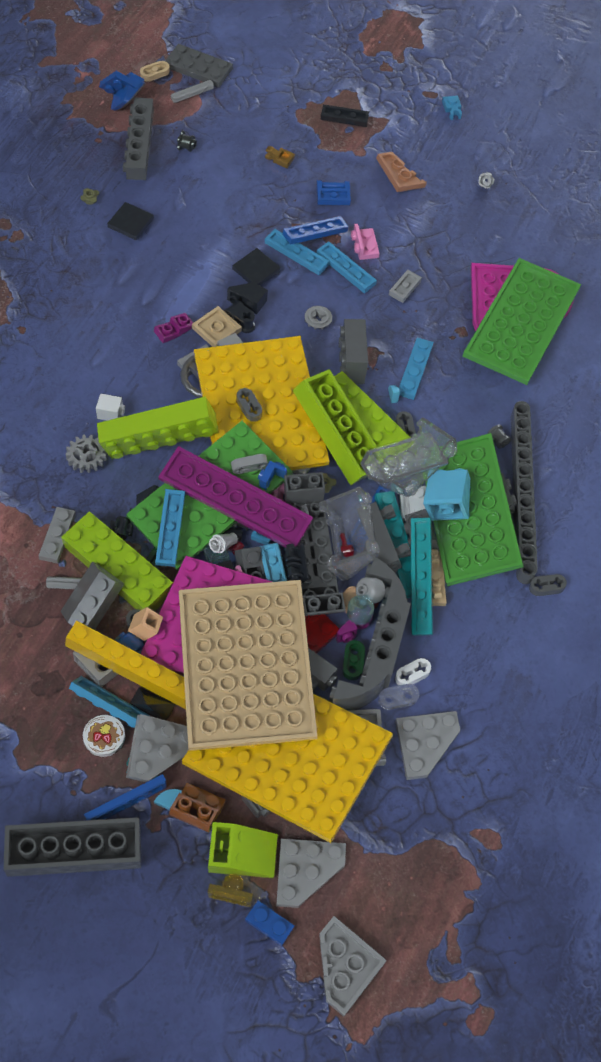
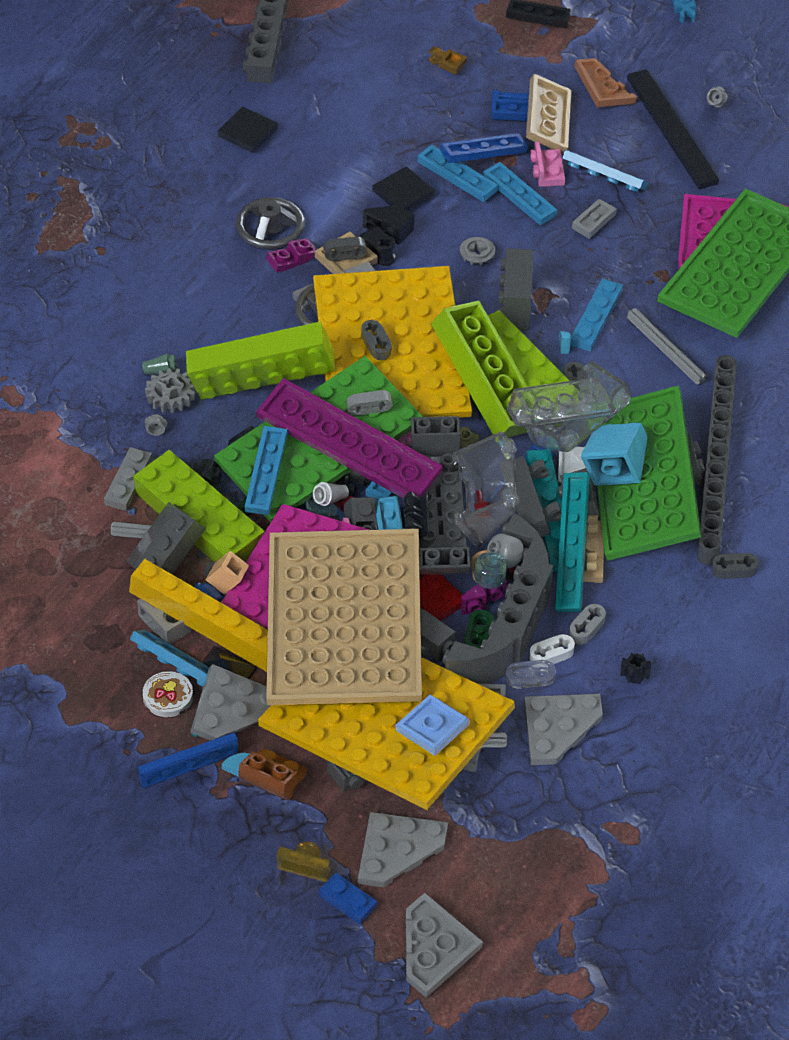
camera: 10 degrees right, 10 degrees down
dark grey brick [4,818,141,877] -> none
olive plate [81,188,99,205] -> none
white brick [96,394,125,420] -> none
pearl dark grey brick [177,130,197,152] -> none
lime slope [208,822,278,878] -> none
blue bracket [258,461,287,490] -> none
dark grey bush [488,424,511,449] -> none
none -> sand green cone [142,353,177,375]
none -> light grey plate [144,414,168,436]
none -> flat silver piece [235,197,305,249]
none -> dark grey beam [323,237,367,261]
none -> light blue plate [395,694,470,756]
none -> tan plate [526,74,571,154]
none -> plate [562,150,649,192]
none -> light grey beam [569,604,606,645]
none -> black gear [620,653,651,684]
none -> black tile [627,69,719,189]
none -> light grey axle [627,308,706,385]

